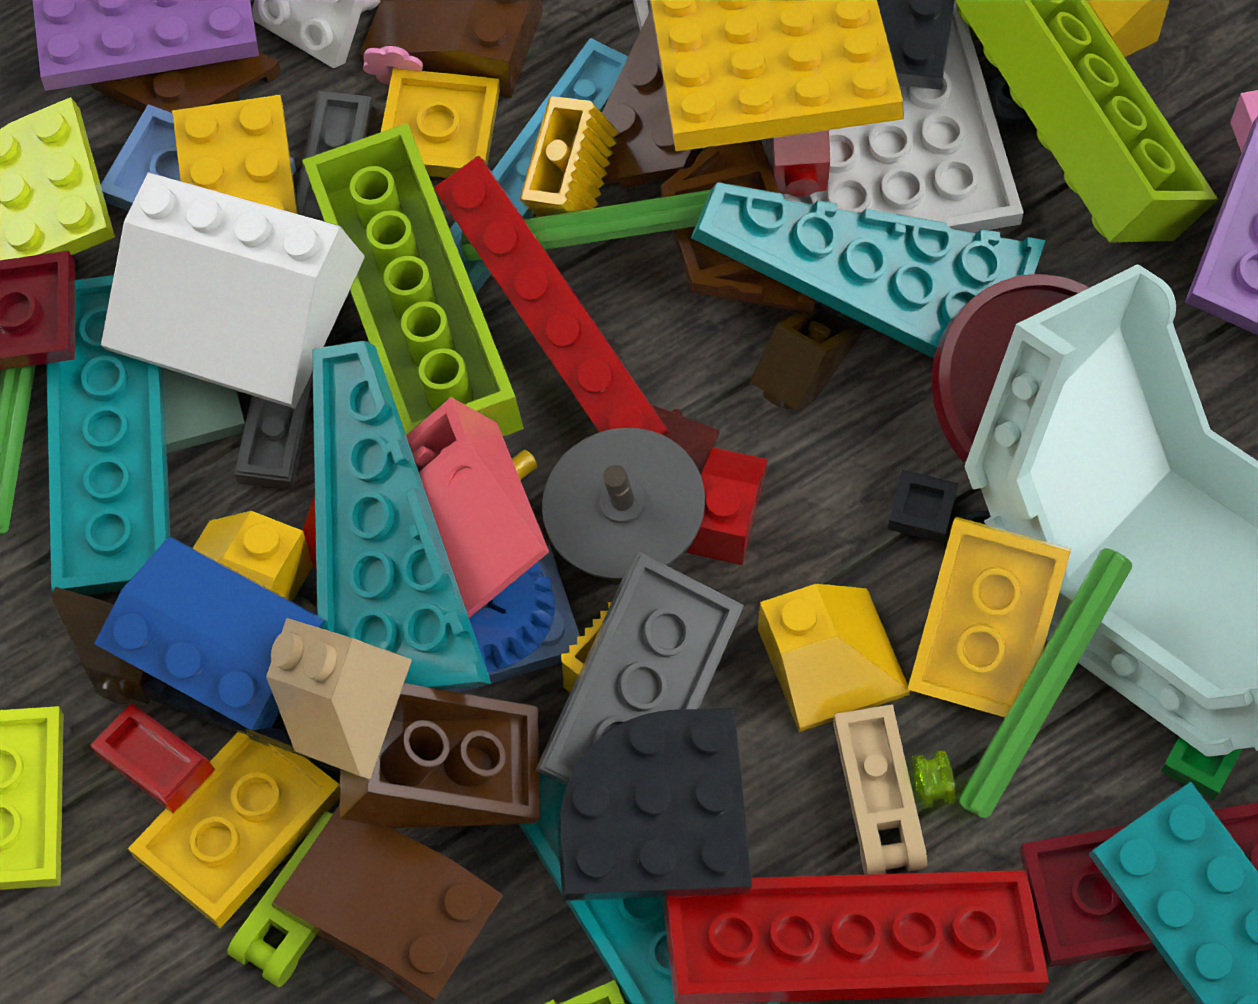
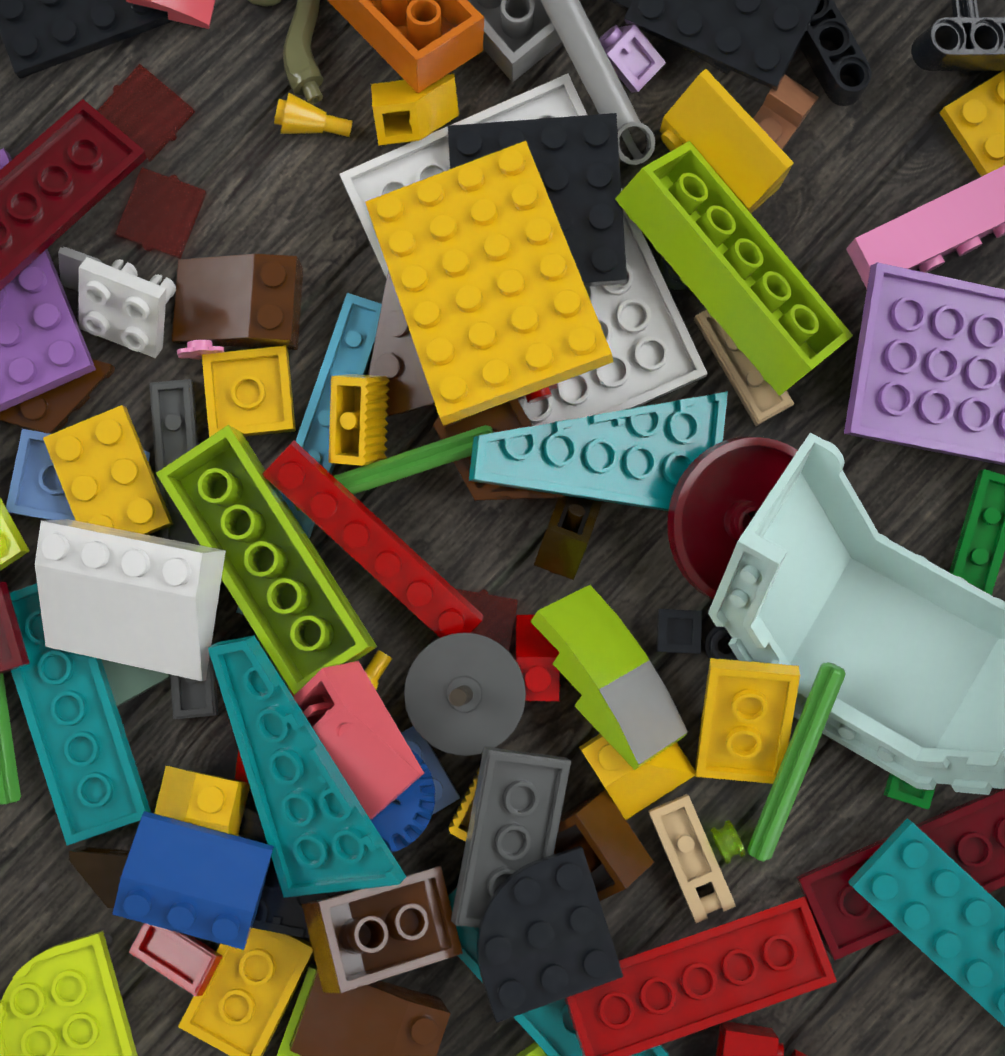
camera: 10 degrees left, 20 degrees up
tan slope [266,618,412,779] -> none
none -> lime slope [531,585,688,770]
none -> reddish brown slope [554,790,654,901]
none -> tan tile [694,309,794,426]

